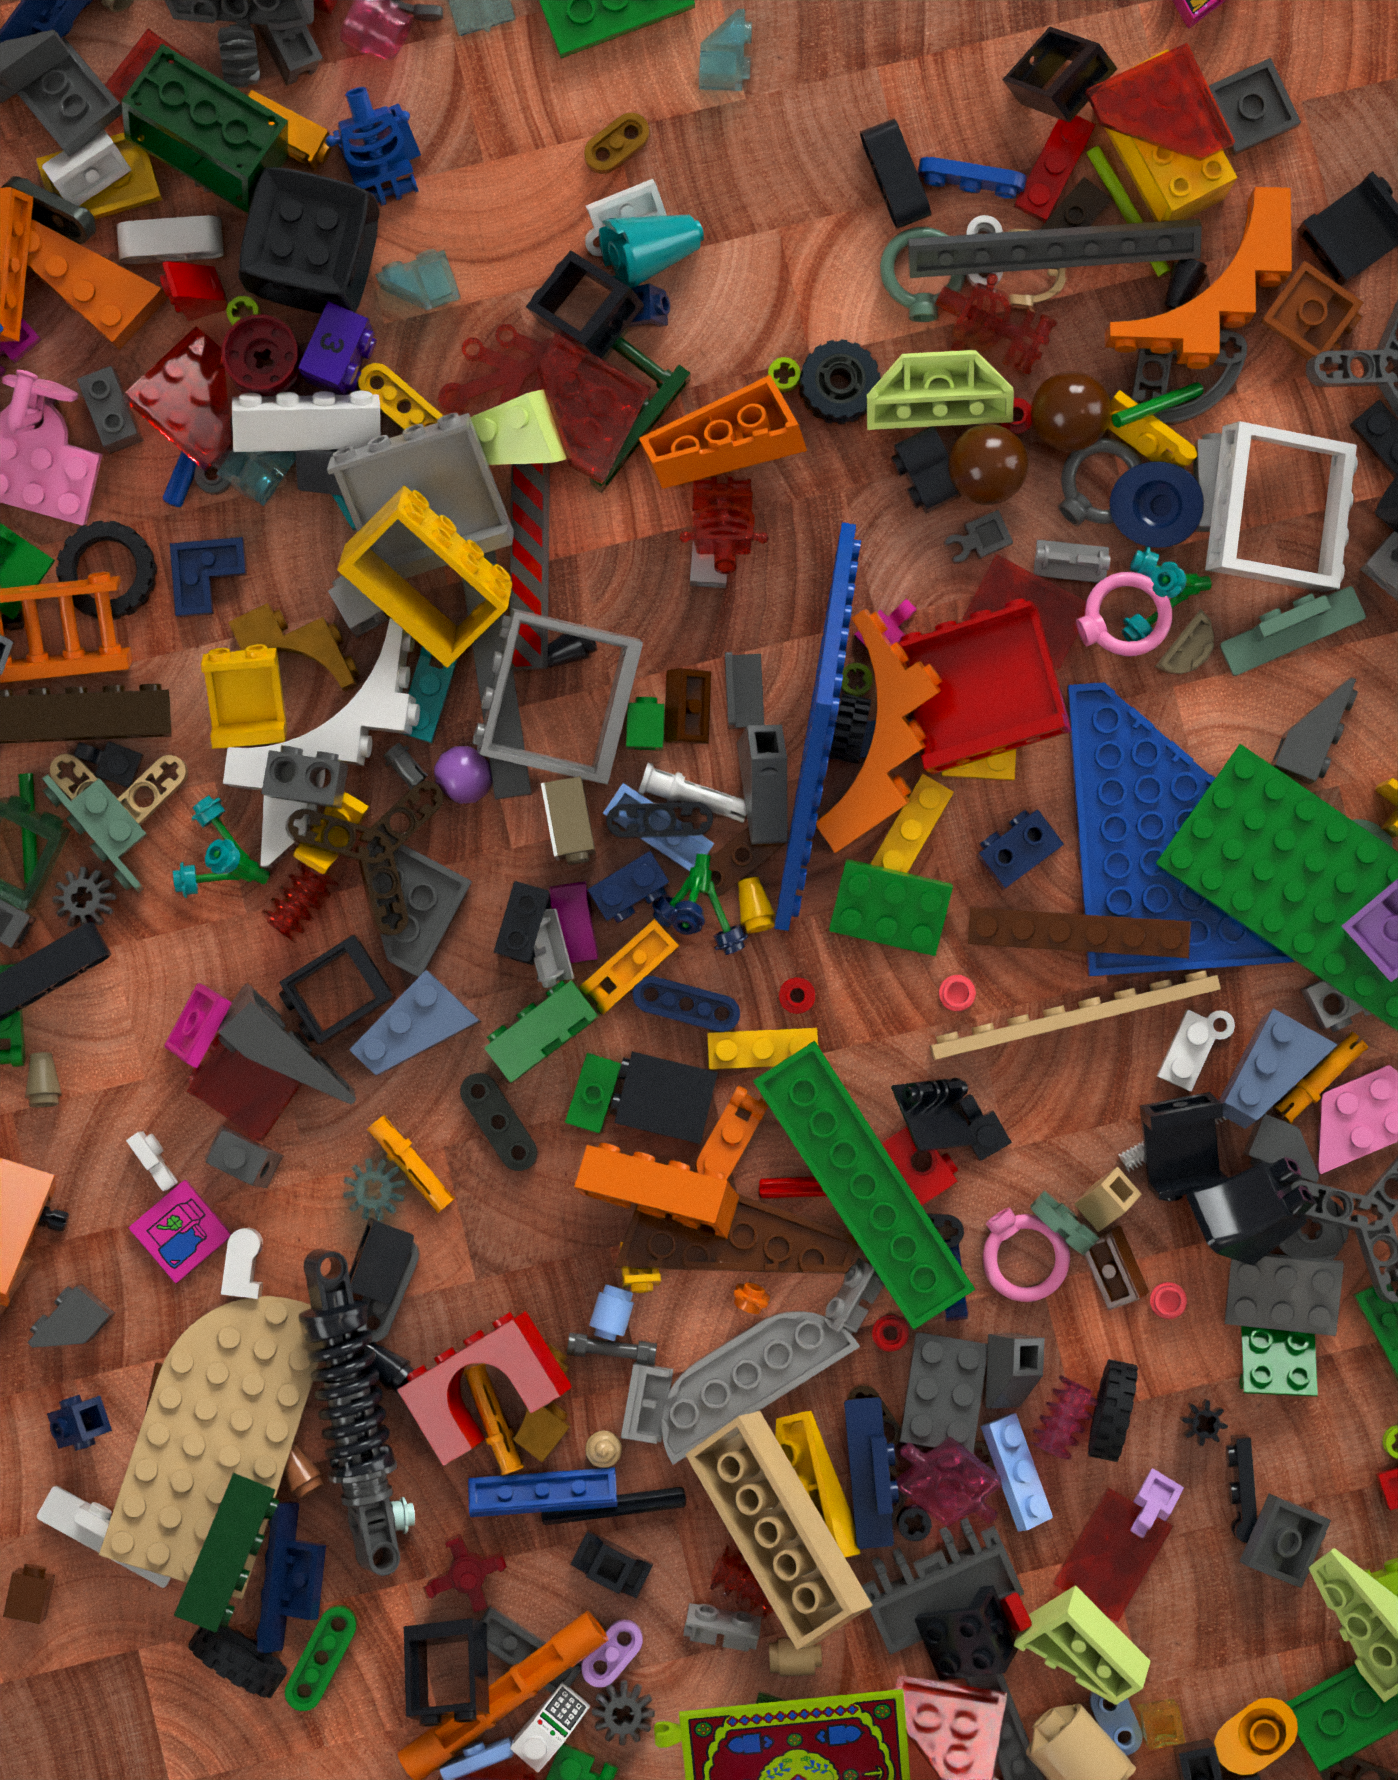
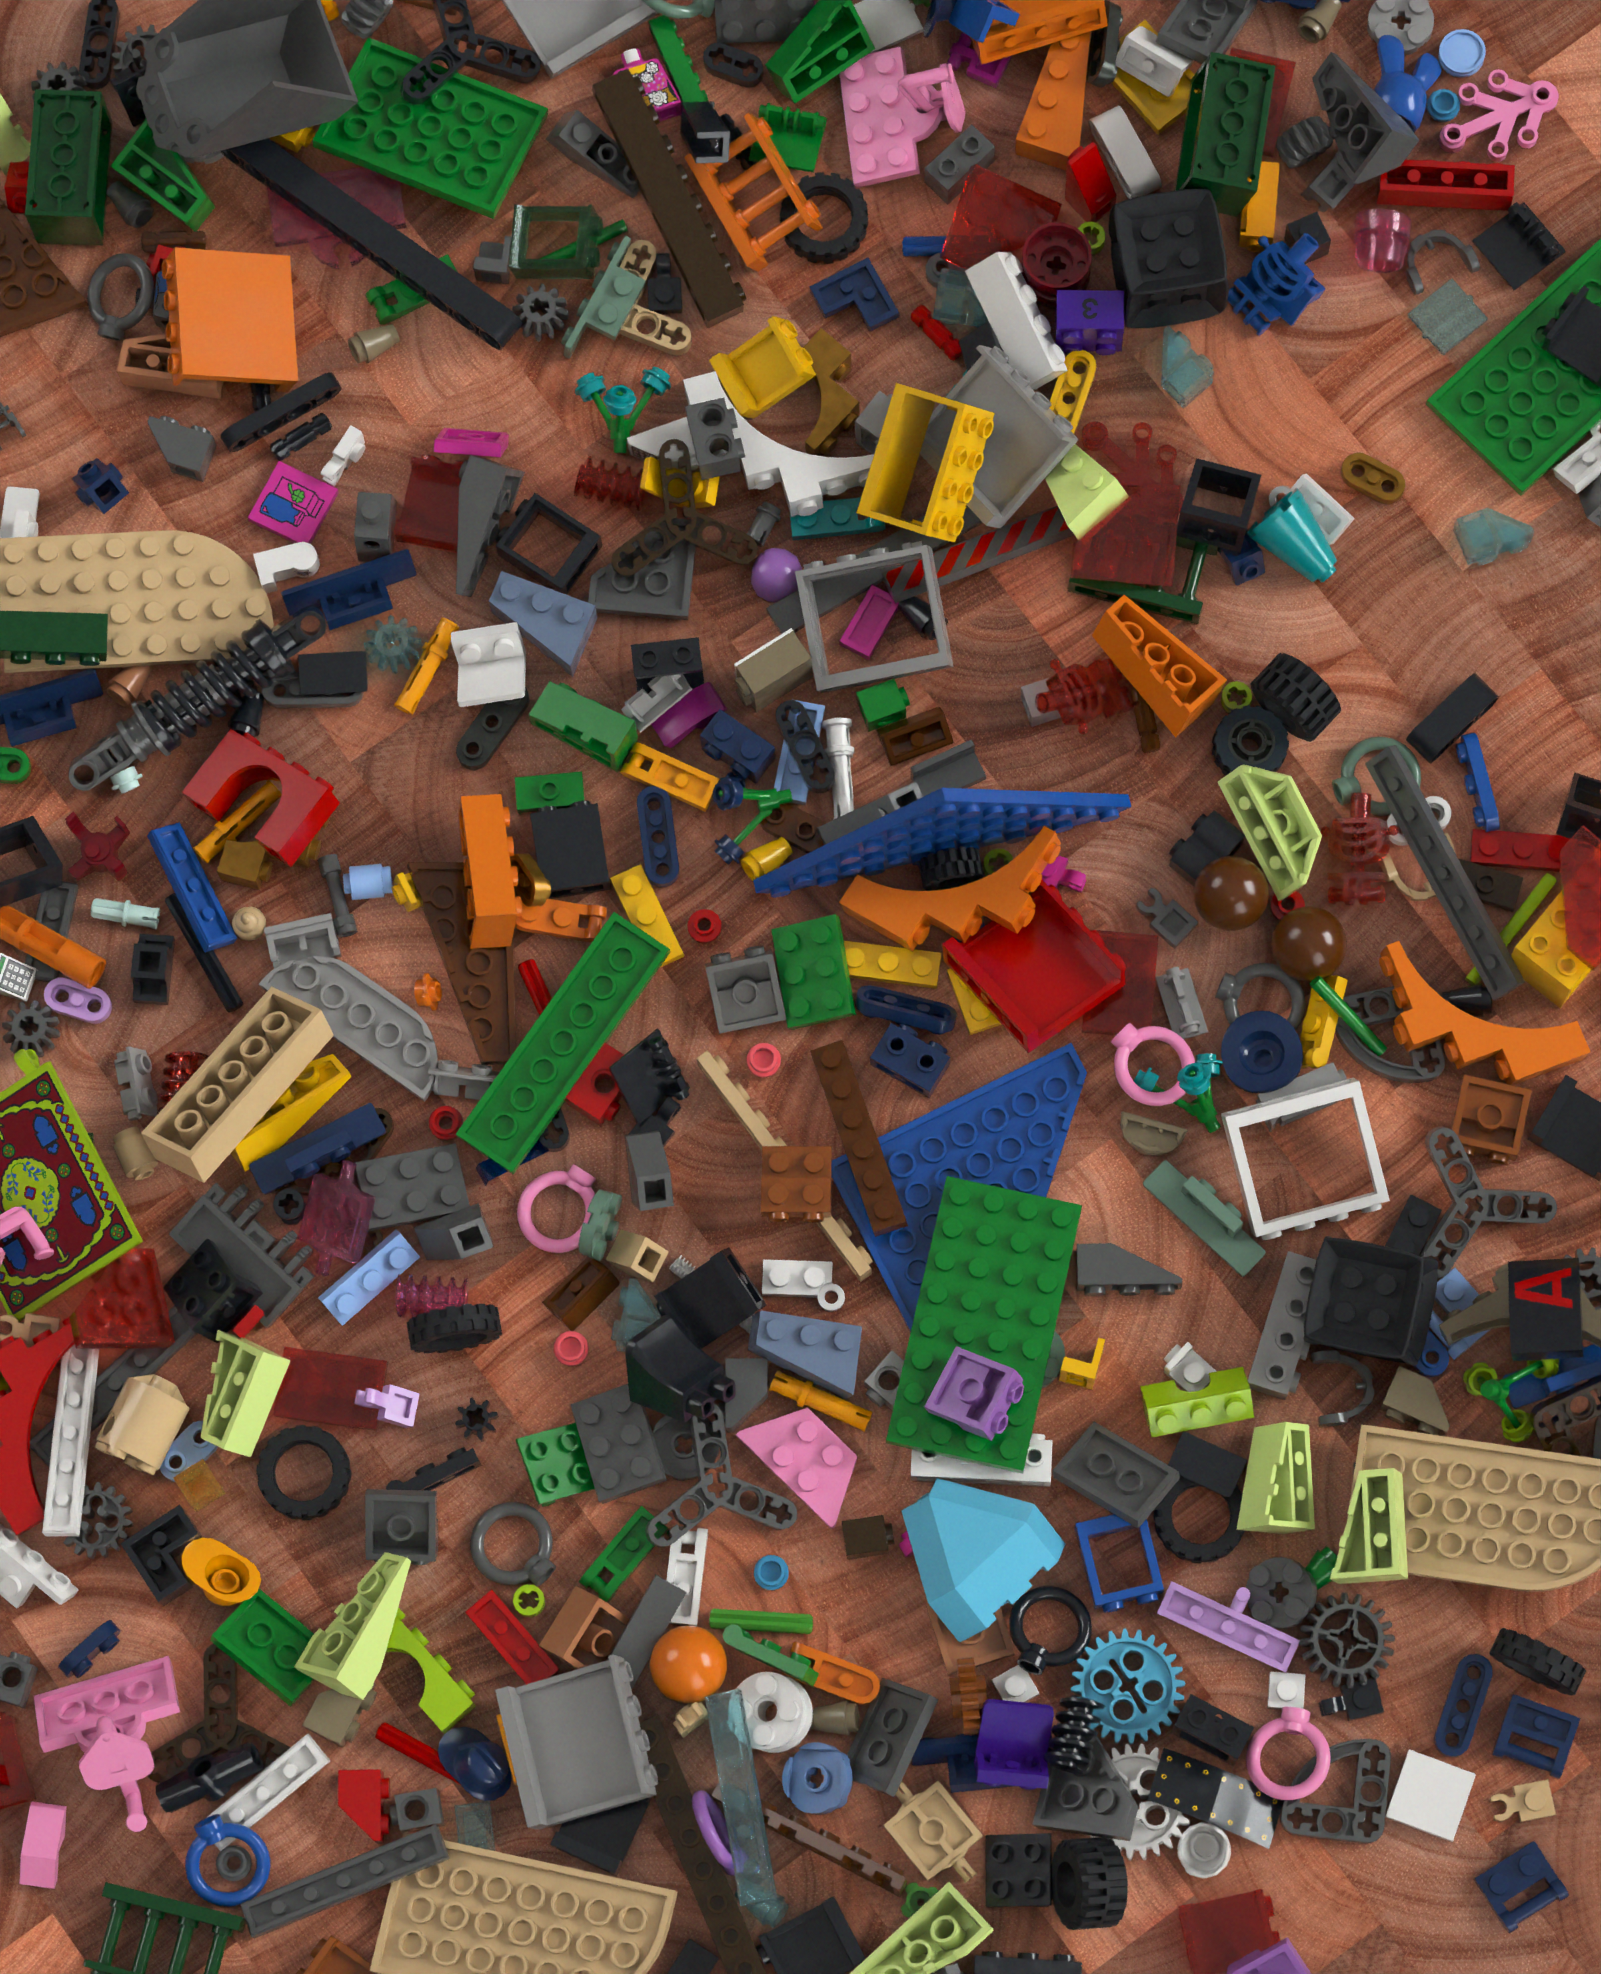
camera: 75 degrees right, 10 degrees down
none -> light aqua axle [91,898,160,929]
none -> black beam [220,372,342,452]
none -> black tyre [256,1425,352,1520]
none -> black axle [270,413,332,461]
none -> dark blue bracket [281,549,417,630]
none -> white bracket [451,622,526,707]
none -> dark grey piece [470,1502,556,1587]
none -> pearl gold plate [510,854,551,907]
none -> clear light blue slope [611,1278,662,1352]
none -> dark grey slope [625,1131,674,1211]
none -> dark grey plate [705,945,786,1034]
none -> dark orange plate [761,1146,832,1223]
none -> dark pink tile [839,585,899,660]
none -> dark blue plate [855,985,957,1035]
none -> red axle [911,305,962,361]
none -> reddish brown axle [1131,689,1160,753]
none -> black tyre [1250,653,1341,742]
none -> black brick [1284,212,1331,264]

